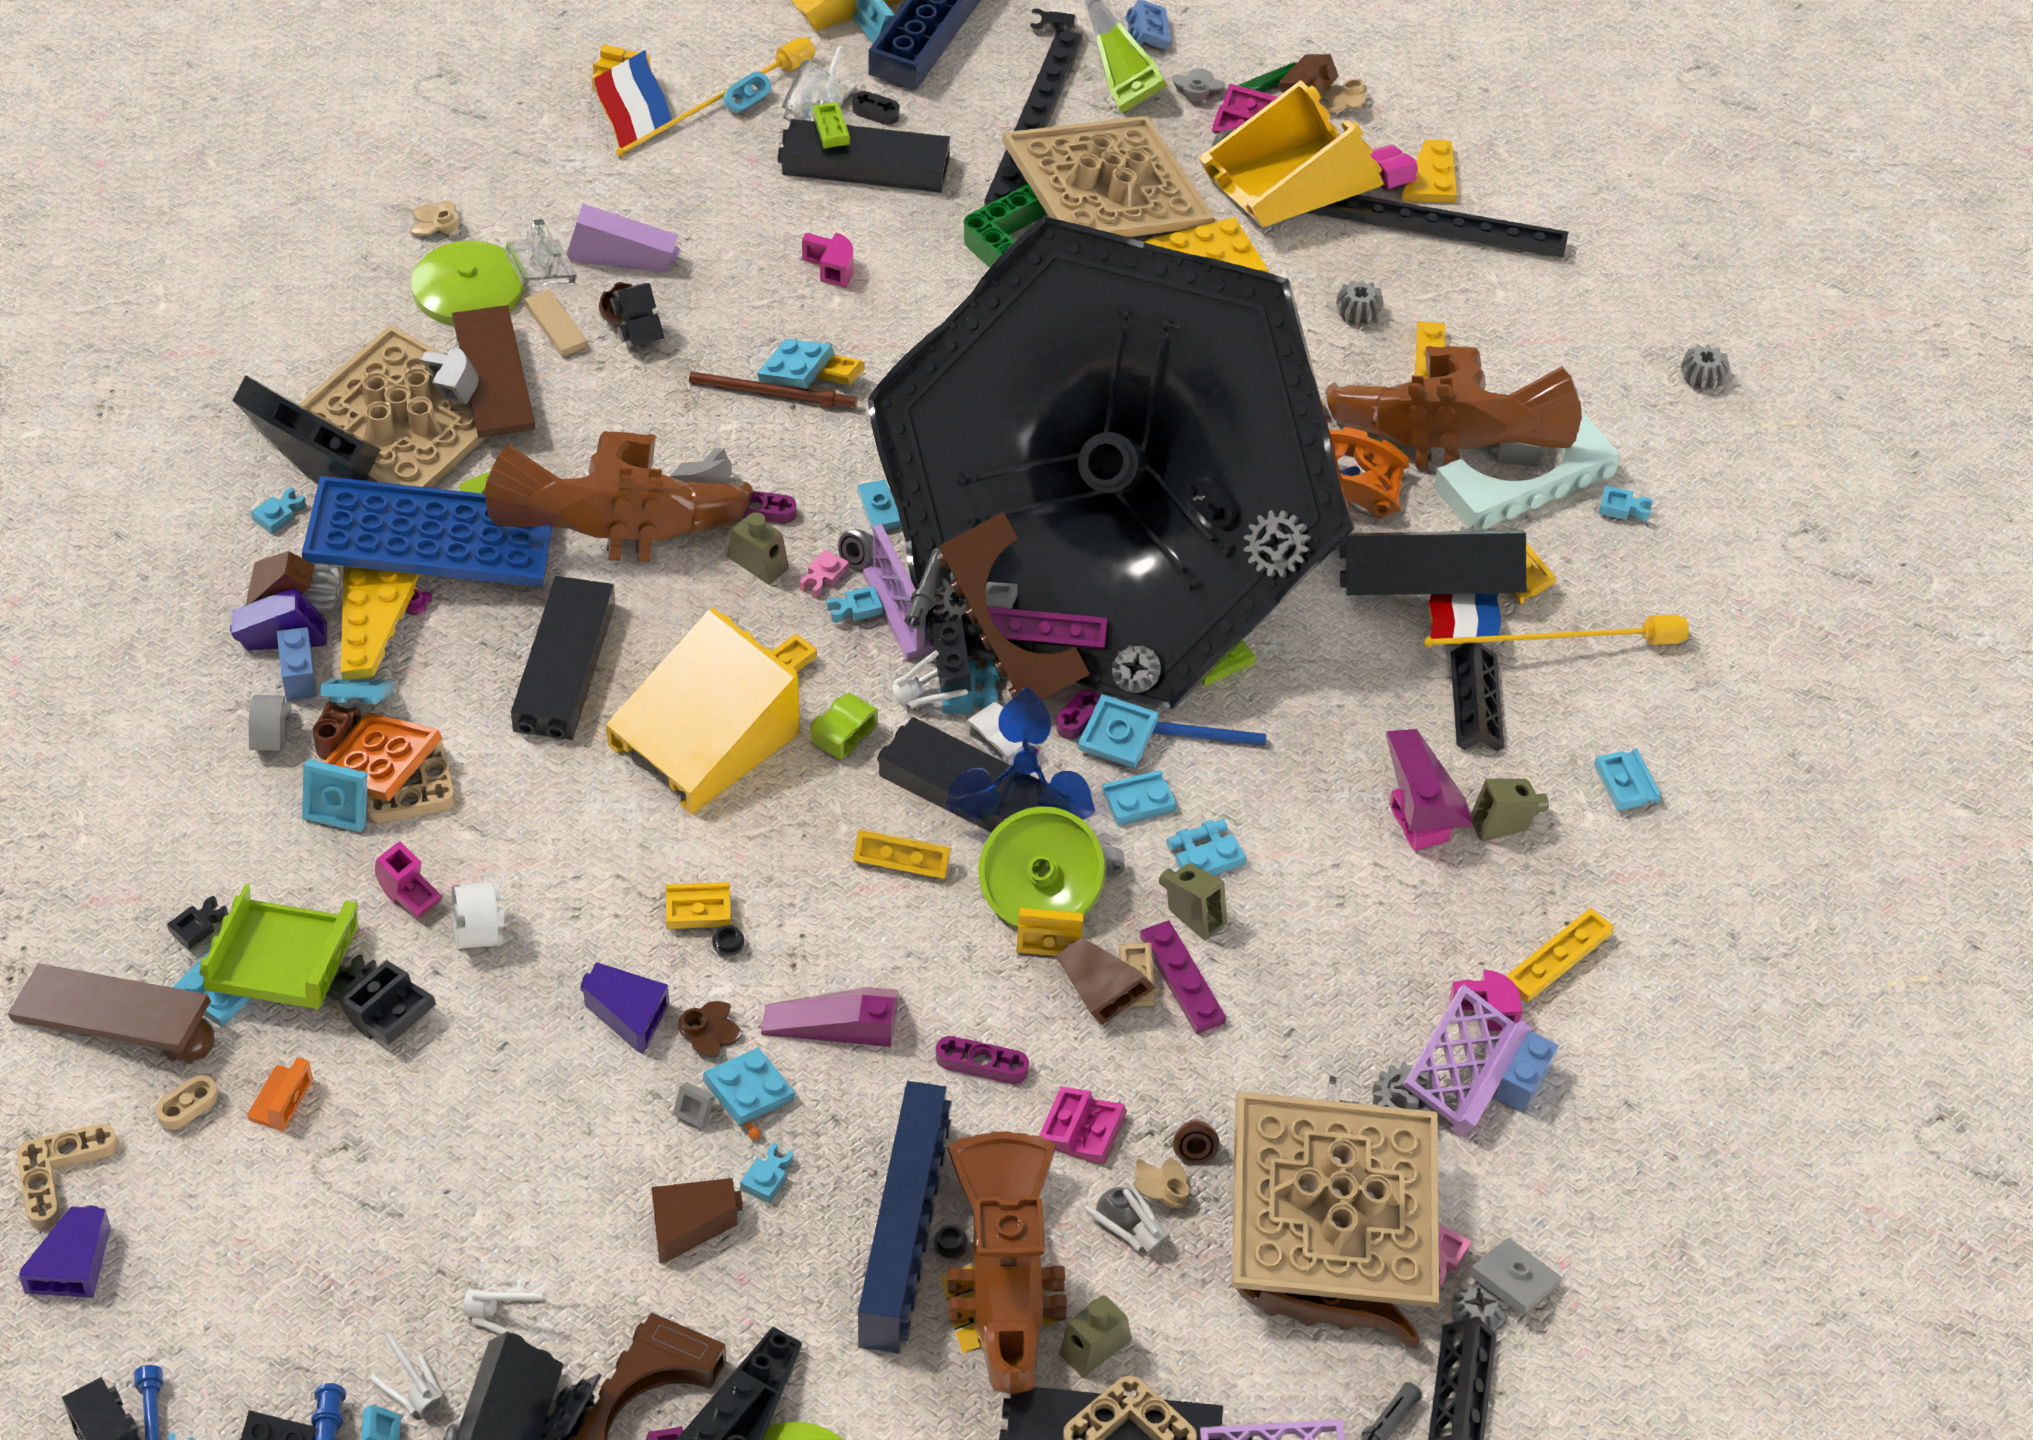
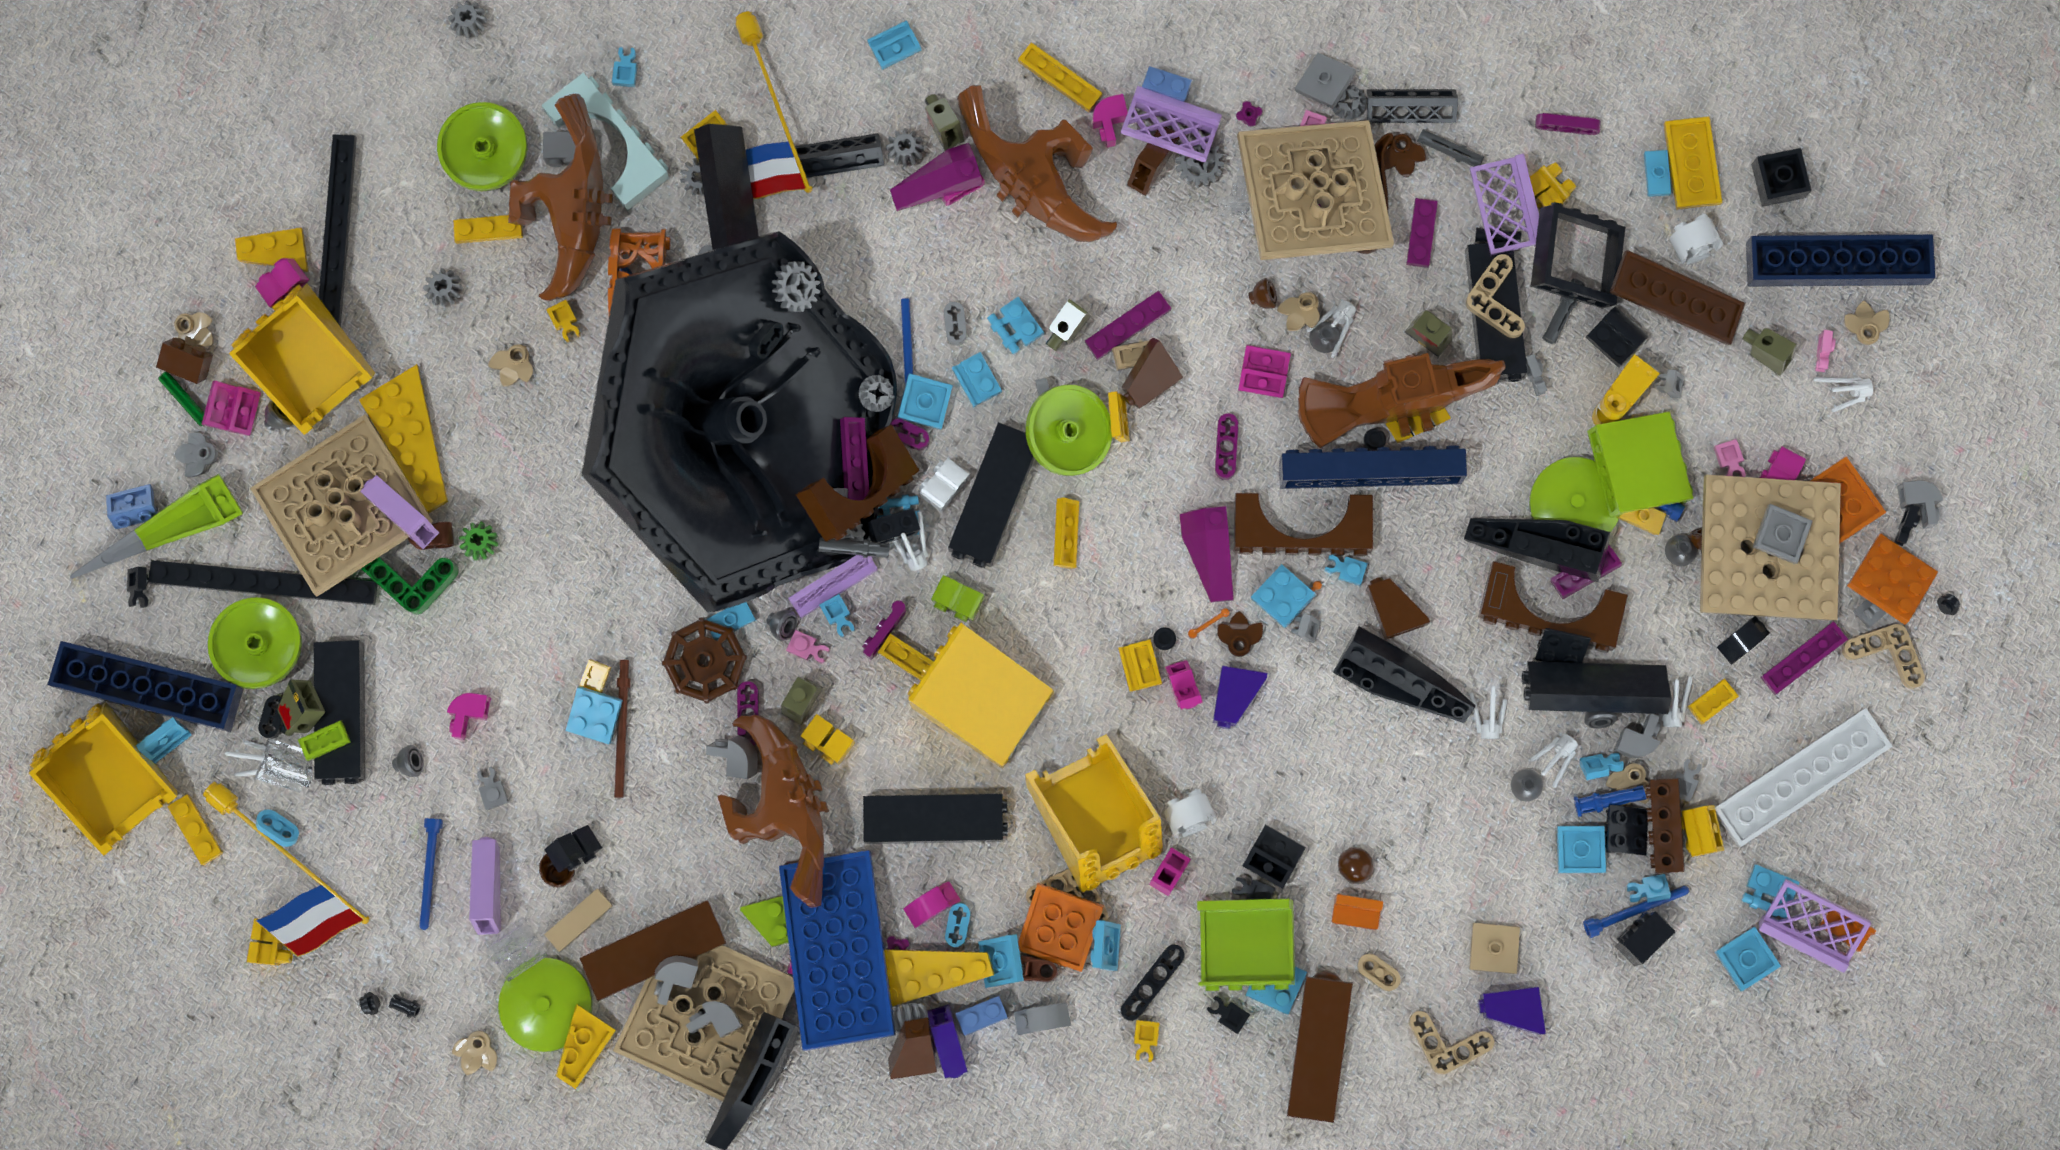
camera: 95 degrees left, 30 degrees up
medium azure plate [251,488,306,534] -> none
clear blue plant [946,687,1096,821] -> none
none -> yellow plate [167,794,223,866]
none -> lime dish [208,597,302,689]
none -> olive torso [278,679,325,736]
none -> lavender slope [360,475,439,549]
none -> black plate [360,992,380,1015]
none -> black pin [389,994,421,1018]
none -> flat silver brick [392,745,424,777]
none -> blue piece [419,818,443,930]
none -> lime dish [437,102,528,191]
none -> light grey plate [477,767,509,810]
none -> yellow wing [556,1004,616,1089]
none -> reddish brown plate [661,617,748,704]
none -> light grey brick [686,1001,743,1038]
none -> yellow piece [801,714,855,765]
none -> magenta plate [862,600,906,660]
none -> light grey gear [886,128,924,167]
none -> dark pink brick [903,881,961,928]
none -> light grey beam [944,302,967,346]
none -> medium azure beam [945,903,970,947]
none -> dark orange animal [958,84,1117,242]
none -> yellow windscreen [1025,734,1163,893]
none -> black beam [1121,944,1185,1021]
none -> reddish brown slope [1127,127,1179,196]
none -> yellow plate [1134,1020,1159,1062]
none -> dark pink brick [1165,660,1203,709]
none -> orange hinge [1188,608,1230,639]
none -> reddish brown arch [1234,493,1373,556]
none -> magenta plate [1236,101,1262,127]
none -> black wedge [1333,626,1476,723]
none -> reddish brown hair [1338,848,1374,884]
none -> reddish brown plate [1384,134,1426,178]
none -> magenta plate [1406,198,1438,268]
none -> tan plate [1469,923,1520,974]
none -> flat silver brick [1511,769,1543,802]
none -> medium azure plate [1557,826,1606,873]

